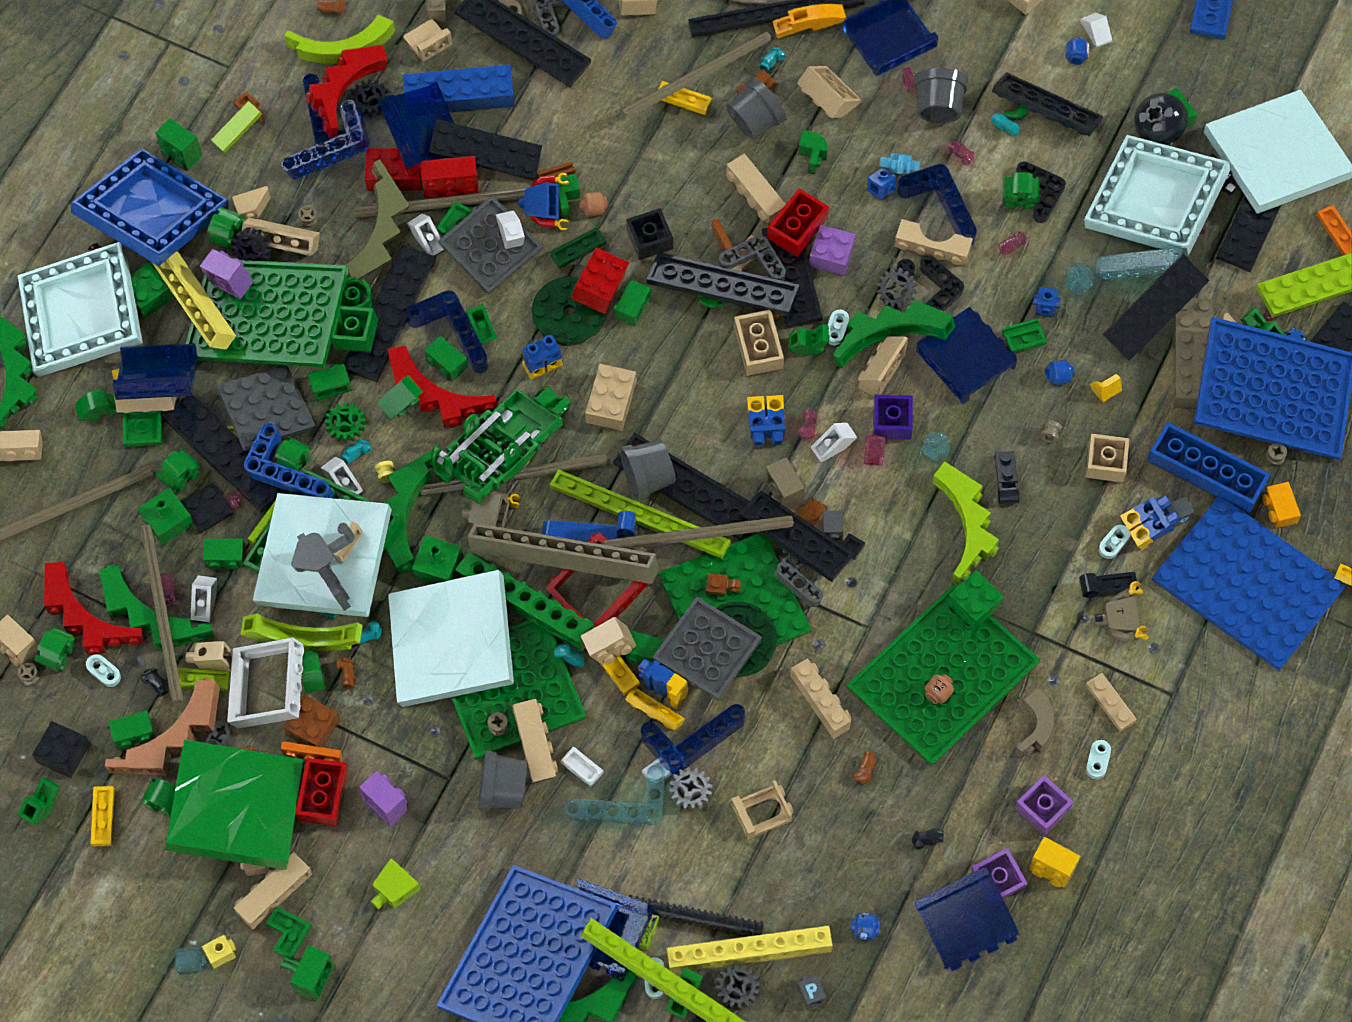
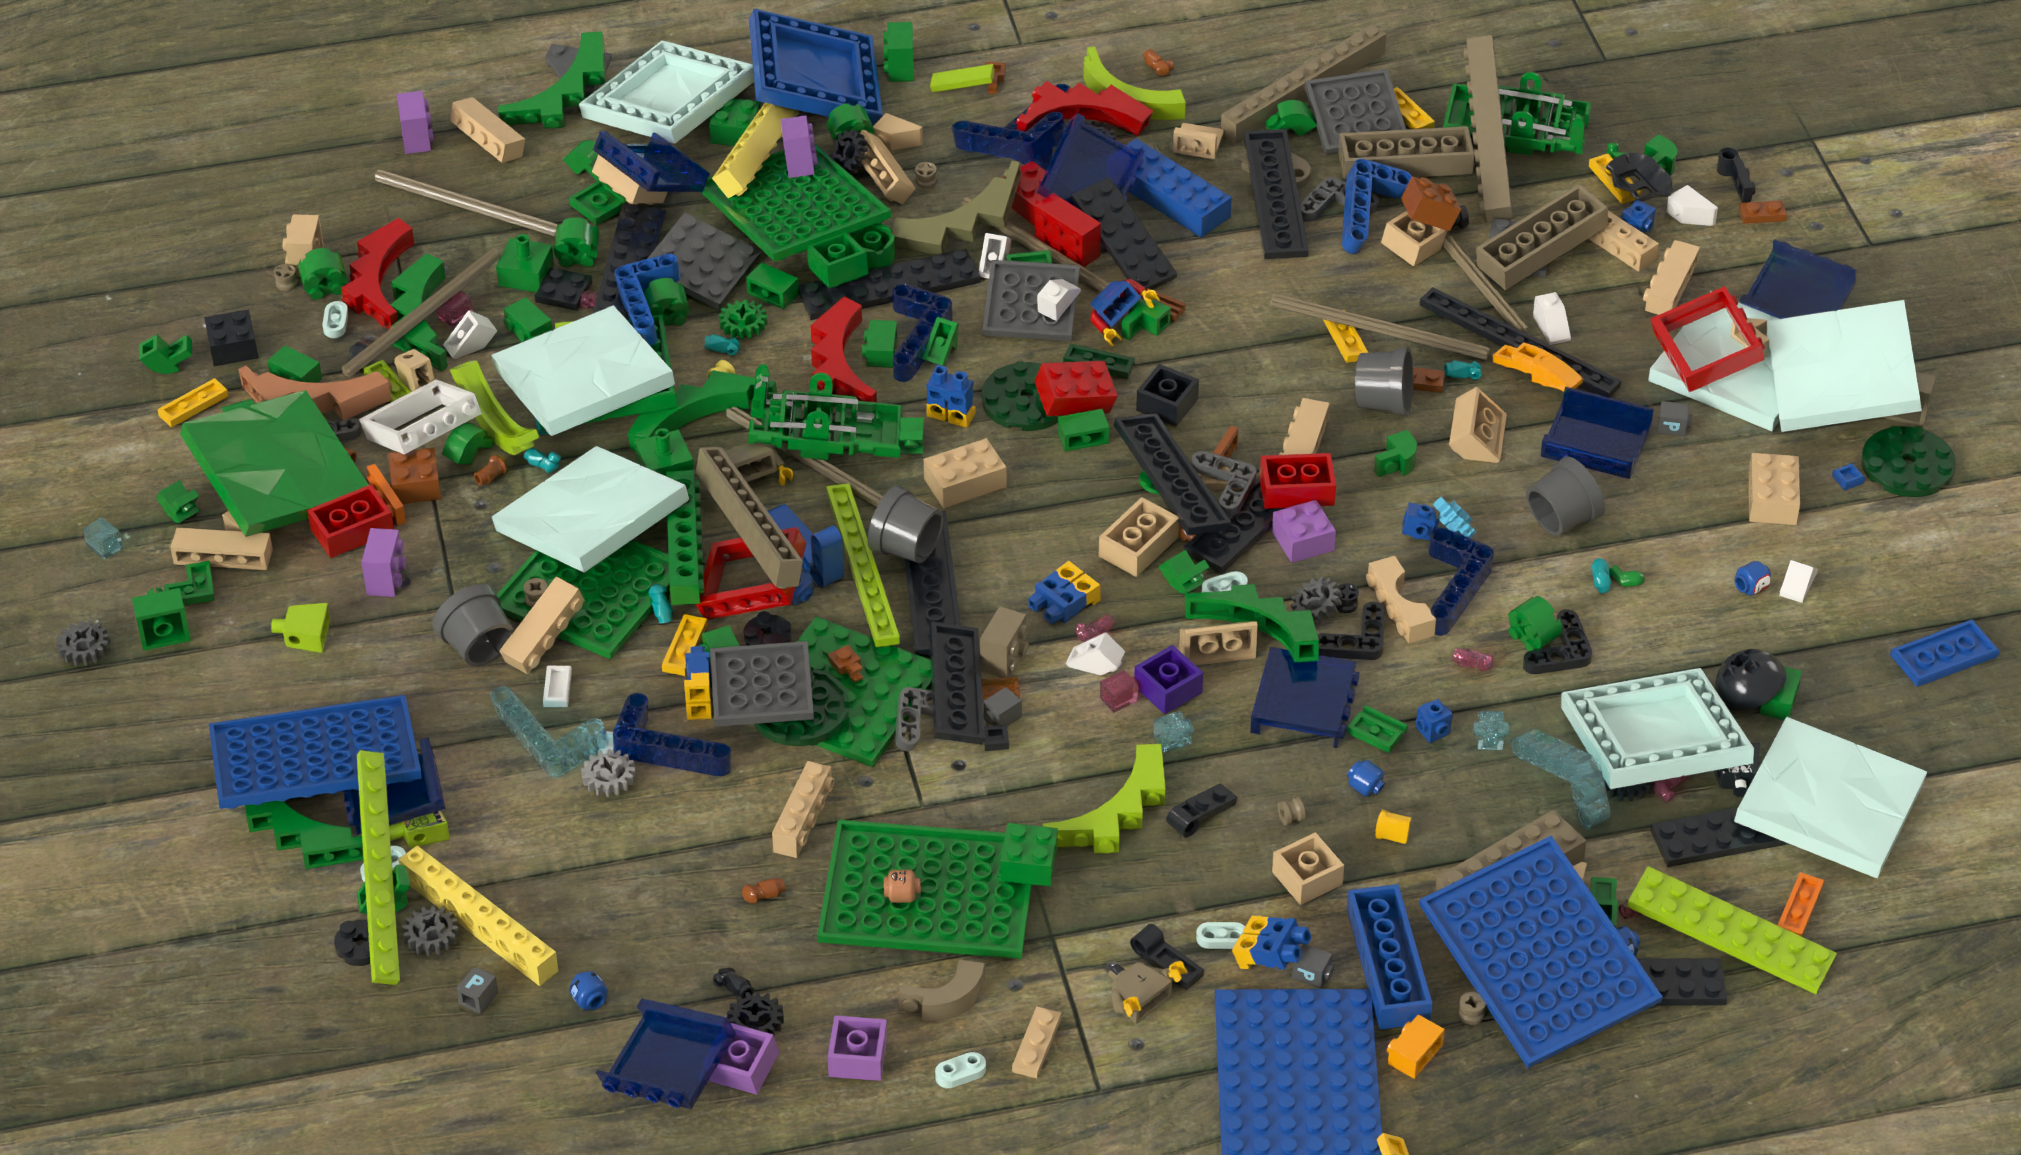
camera: 50 degrees right, 20 degrees down
light yellow brick [202,935,236,969] -> none
dark grey plate [291,523,355,611] -> none
white slope [321,457,363,494] -> none
tan tile [333,521,363,564] -> none
green brick [376,375,423,419] -> none
nougat head [579,192,607,216] -> none
tan brick [581,617,636,665] -> none
dark tan axle [603,516,794,549] -> none
yellow plate [625,688,685,731] -> none
black piece [625,895,764,937] -> none
tan panel [731,780,794,840] -> none
clear pink arm [948,140,975,165] -> none
black plate [992,72,1103,137] -> none
yellow brick [1029,837,1080,888] -> none
black plate [1102,254,1210,361] -> none
none -> green brick [156,480,200,523]
none -> black gear [727,991,784,1037]
none -> black plate [743,611,791,646]

